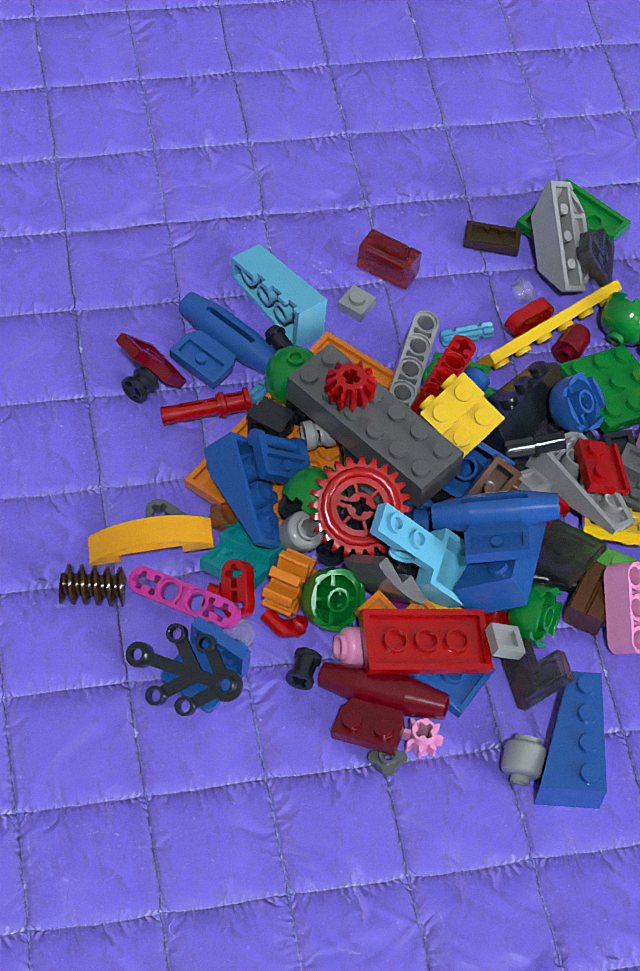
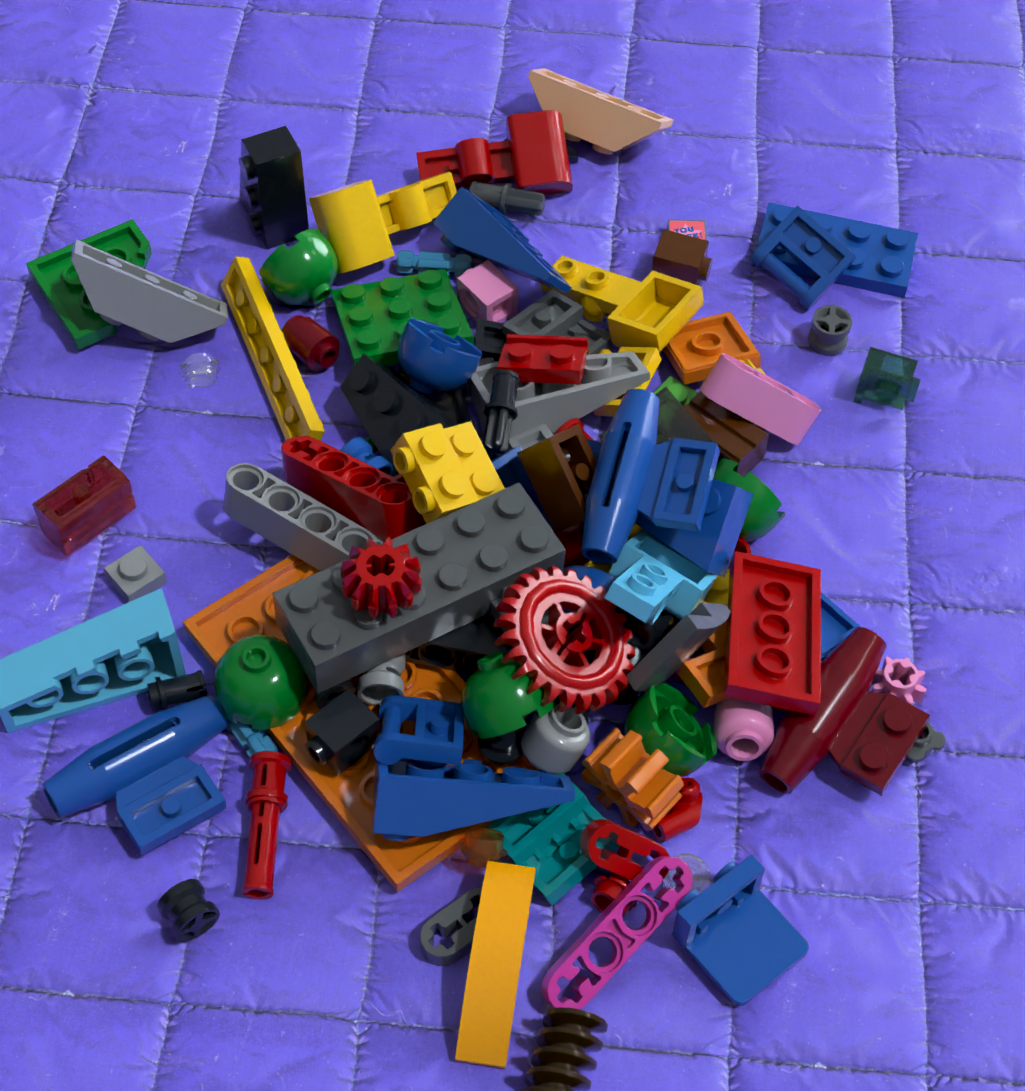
camera: 70 degrees left, 0 degrees up
dark red tile [115,333,187,389] -> none
black plant [126,623,243,716] -> none
black bush [285,647,322,690] -> none
dark azure axle [439,321,495,347] -> none
dark brown plate [463,220,522,256] -> none
light grey plate [485,622,526,660] -> none
clear smoke plate [500,638,575,711] -> none
light grey head [501,734,547,786] -> none
red beam [504,297,554,338] -> none
blue wedge [534,671,607,809] -> none
clear smoke plate [576,228,615,288] -> none

